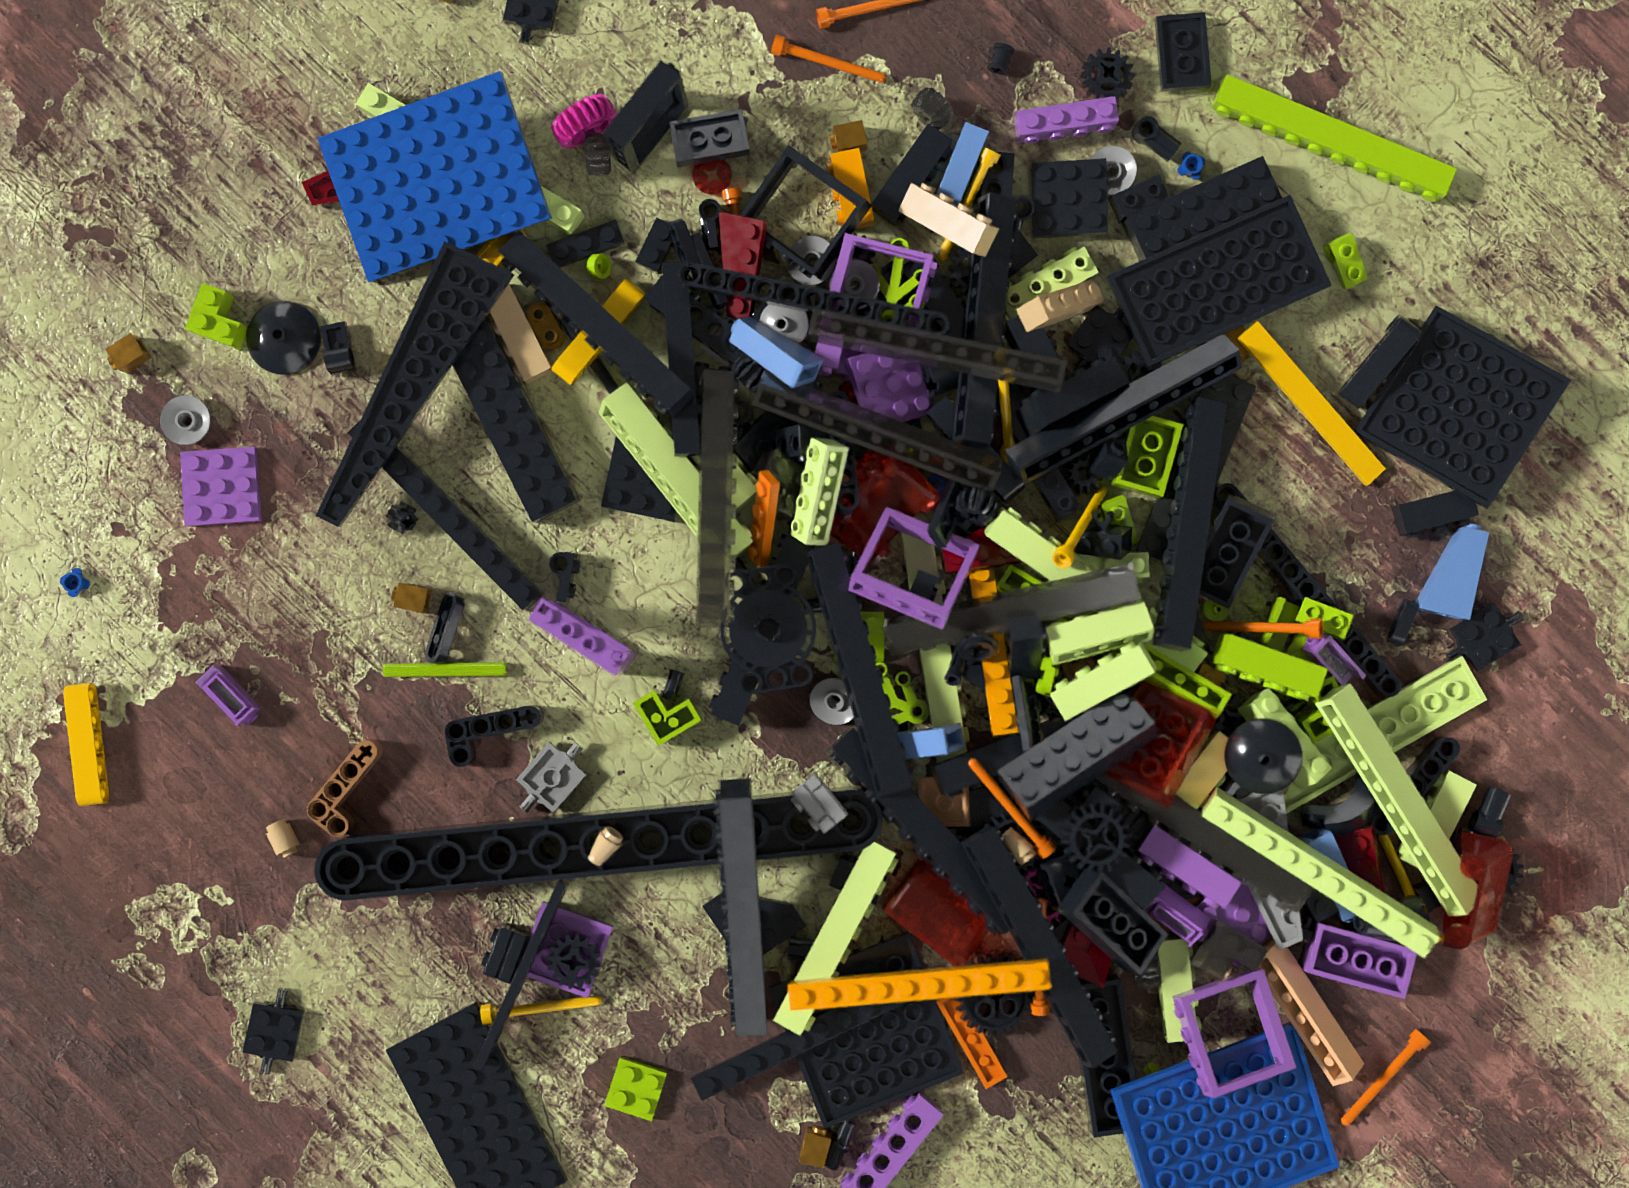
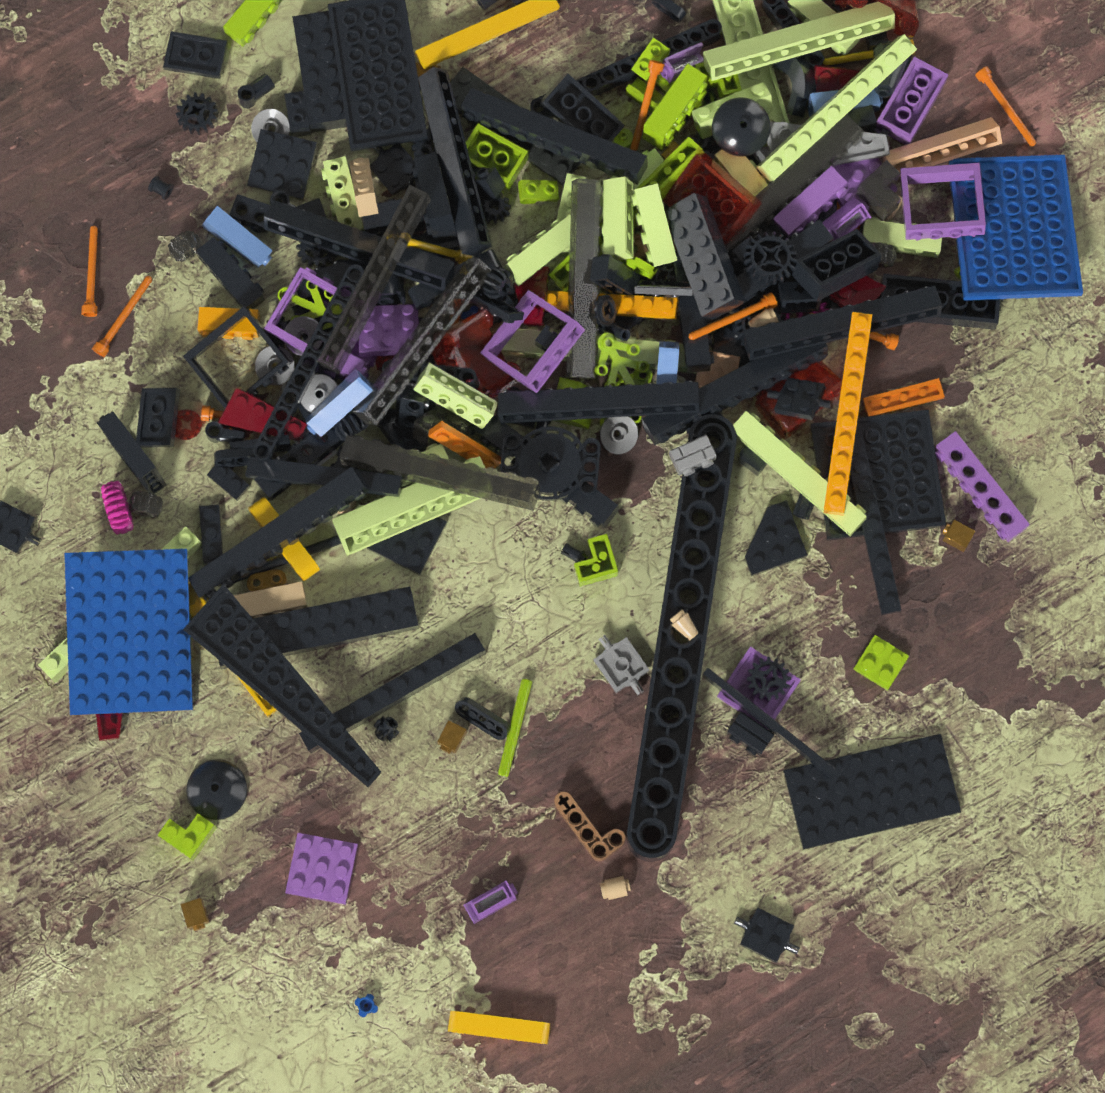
camera: 75 degrees left, 10 degrees down
light grey dish [160,395,211,445] -> none
black plate [320,321,357,376] -> none
black beam [445,705,544,767] -> none
yellow piece [480,995,602,1025] -> none
medium lavender window [528,598,637,676] -> none
black plate [549,552,581,603] -> none
lime tile [585,254,611,279] -> none
black brick [714,778,767,1036] -> none
black axle [824,1120,857,1171] -> none
pearl gold brick [829,120,867,152] -> none
brick [898,183,999,257] -> none
yellow piece [937,147,1001,261] -> none
black gear [953,953,1034,1037] -> none
medium lavender brick [1014,96,1119,144] -> none
black brick [1032,467,1082,522] -> none
yellow piece [1052,486,1107,568] -> none
black brick [1074,509,1132,560] -> none
blue plate [1177,152,1206,180] -> none
none -> lime plant [594,333,649,386]
none -> black plate [767,377,833,420]

